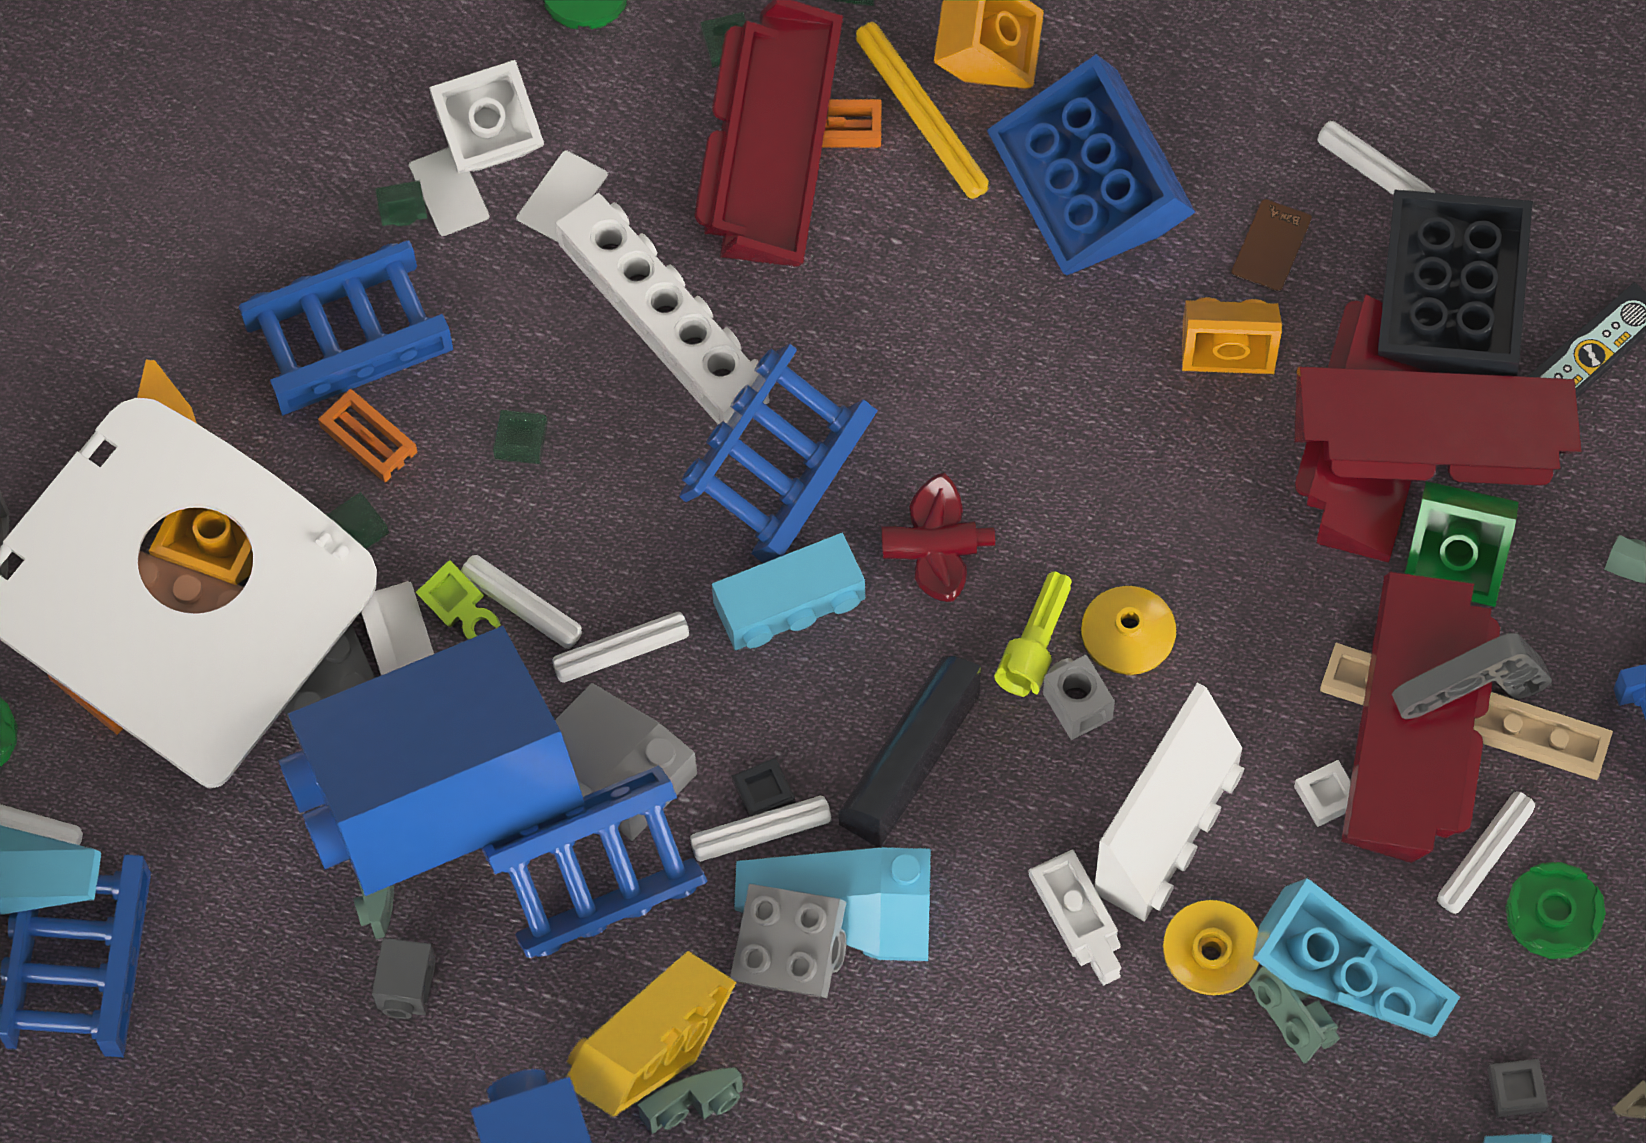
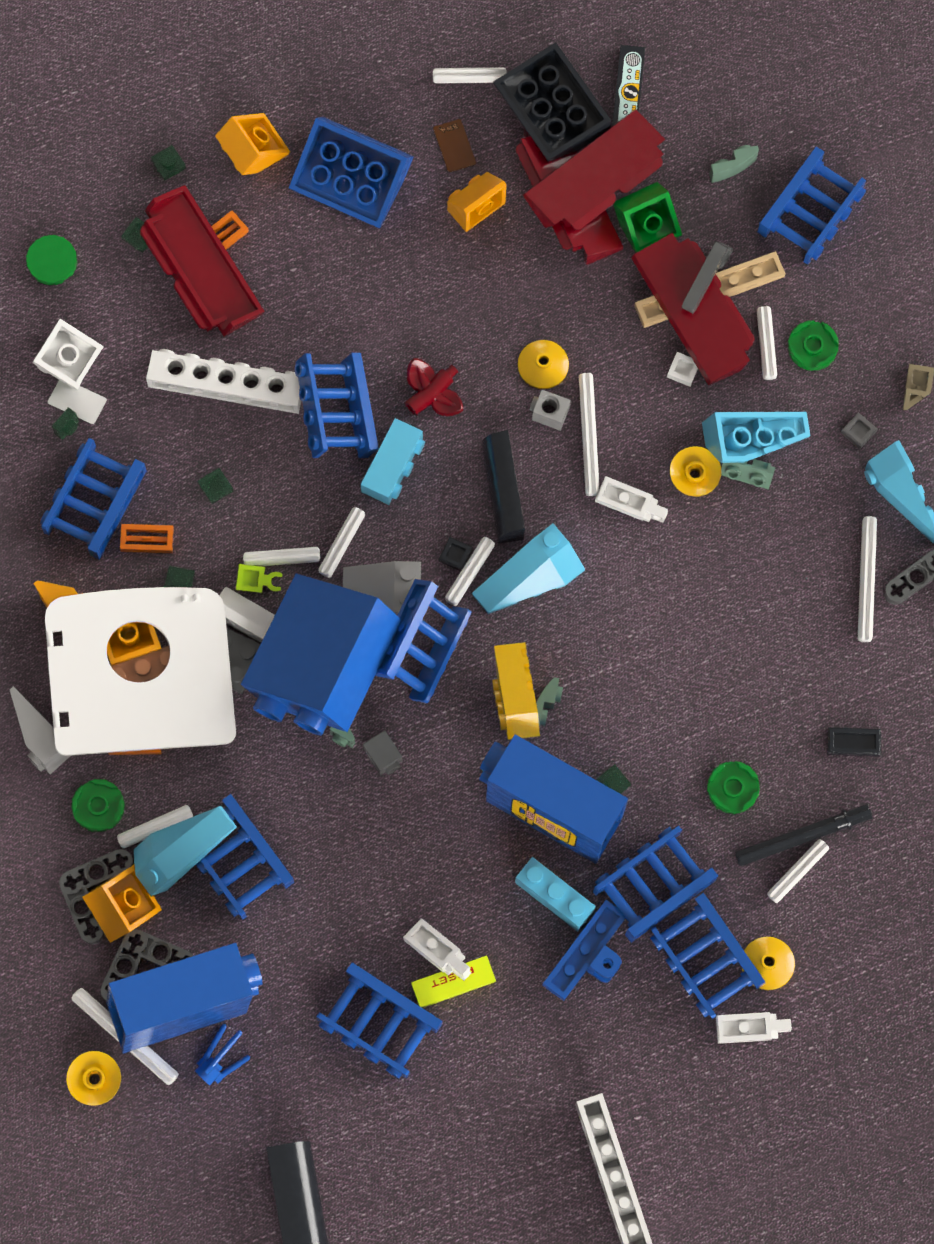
camera: 45 degrees left, 10 degrees up
white sticker [516,151,608,242] -> none
light grey plate [730,884,846,998] -> none
yellow axle [856,22,989,199] -> none
neon yellow piece [994,571,1072,697] -> none
white slope [1095,683,1244,922] -> none
none -> white axle [579,373,599,496]

